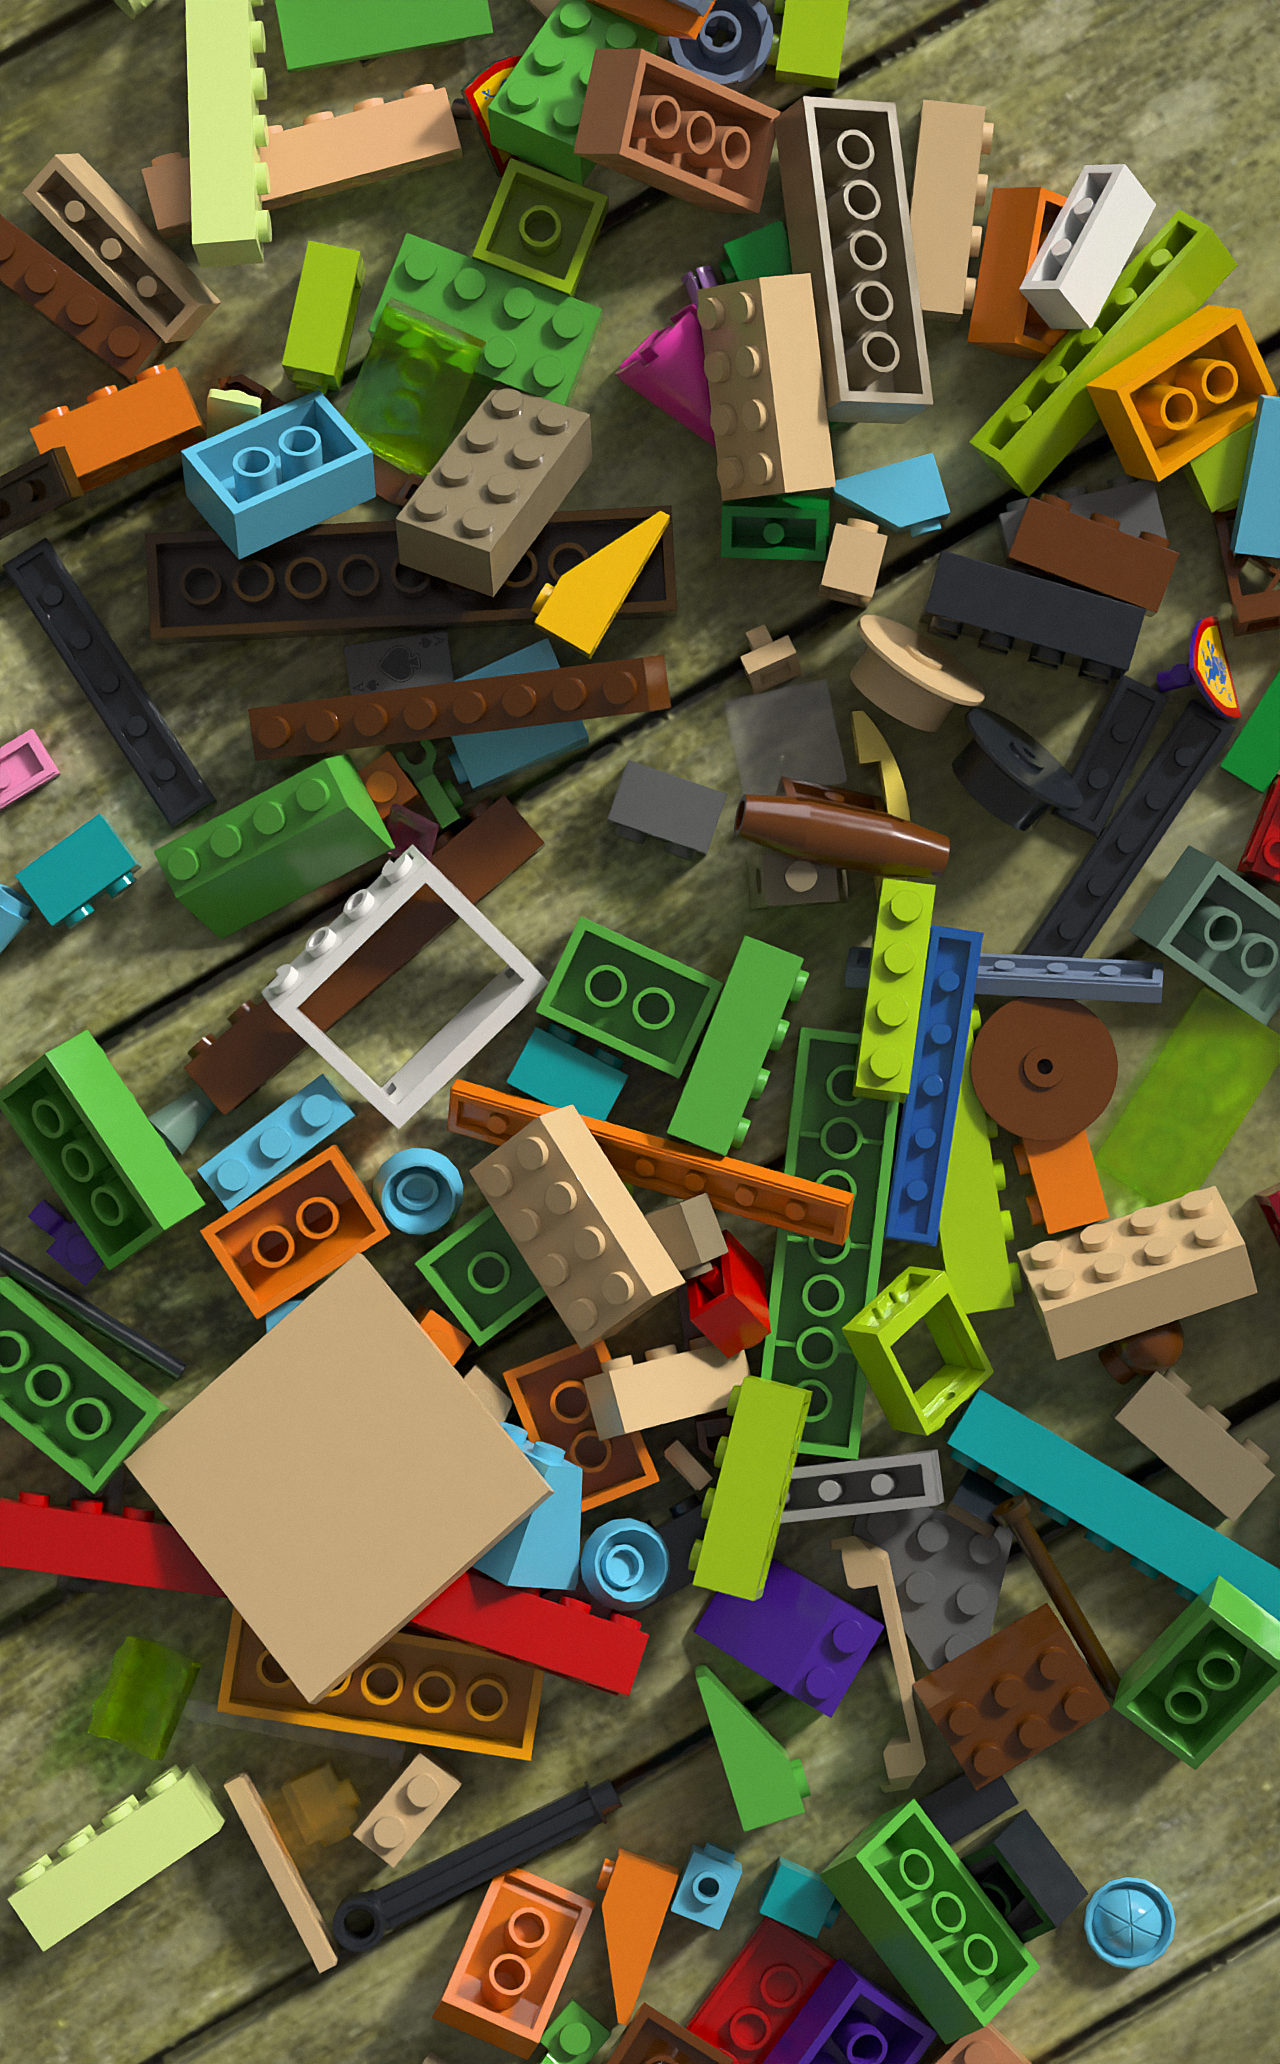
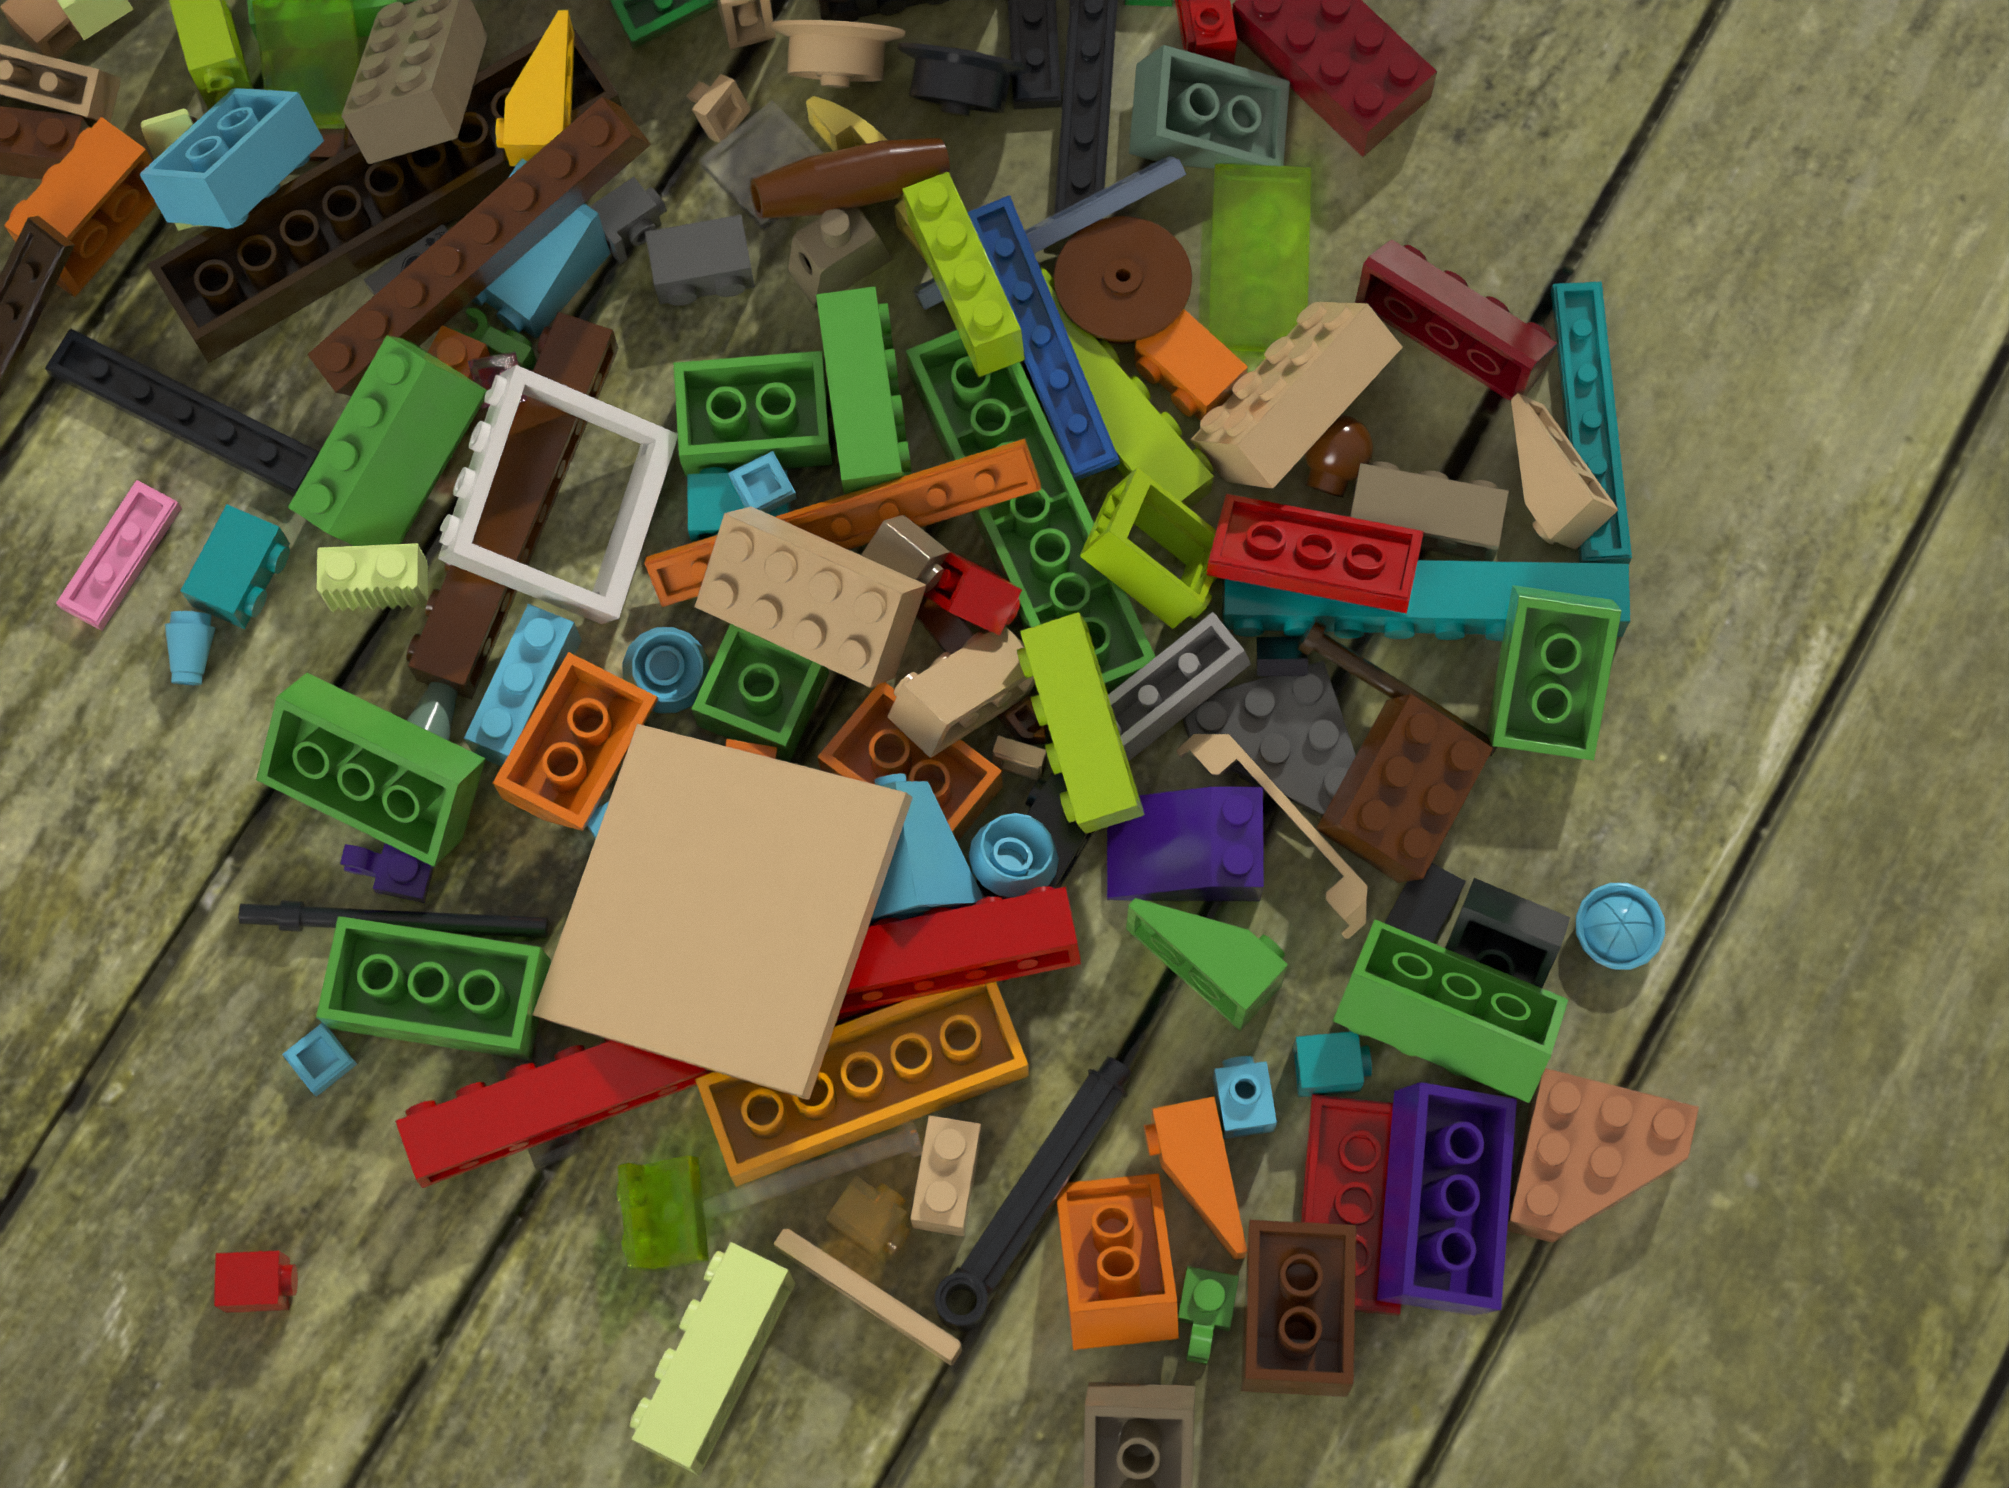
camera: 25 degrees left, 15 degrees down
none -> yellowish green brick [317,543,428,612]
none -> dark grey brick [589,177,667,264]
none -> medium azure tile [728,451,797,513]
none -> red tile [1206,494,1424,614]

